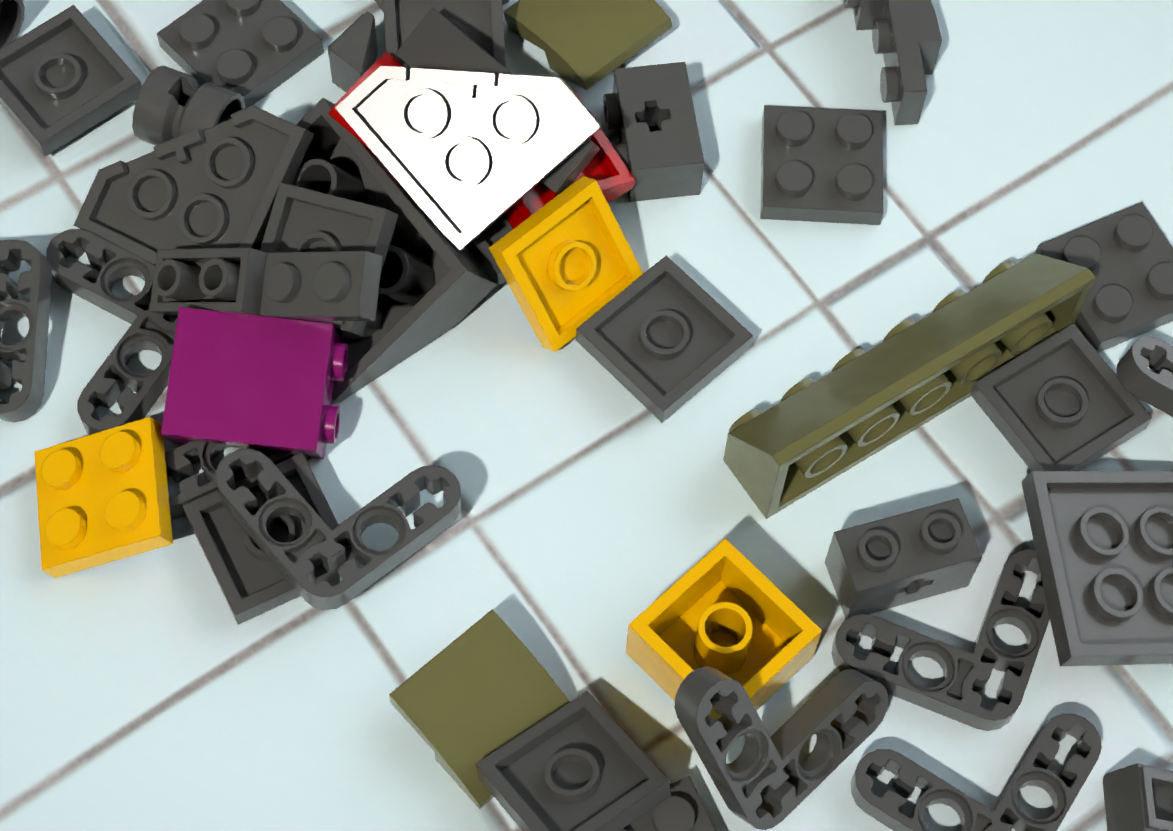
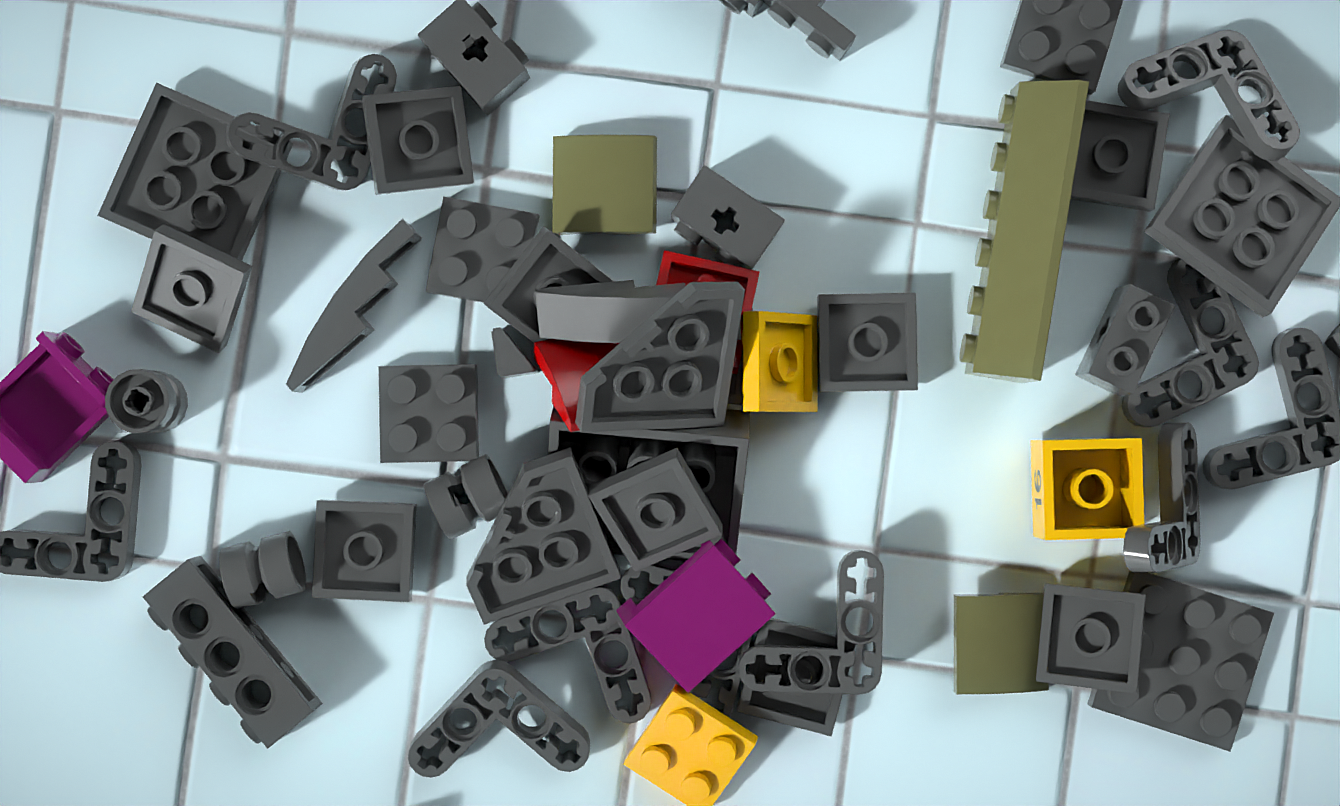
camera: 50 degrees left, 25 degrees up
dark grey slope [150,248,382,325] -> none
dark grey plate [760,105,883,225] -> none

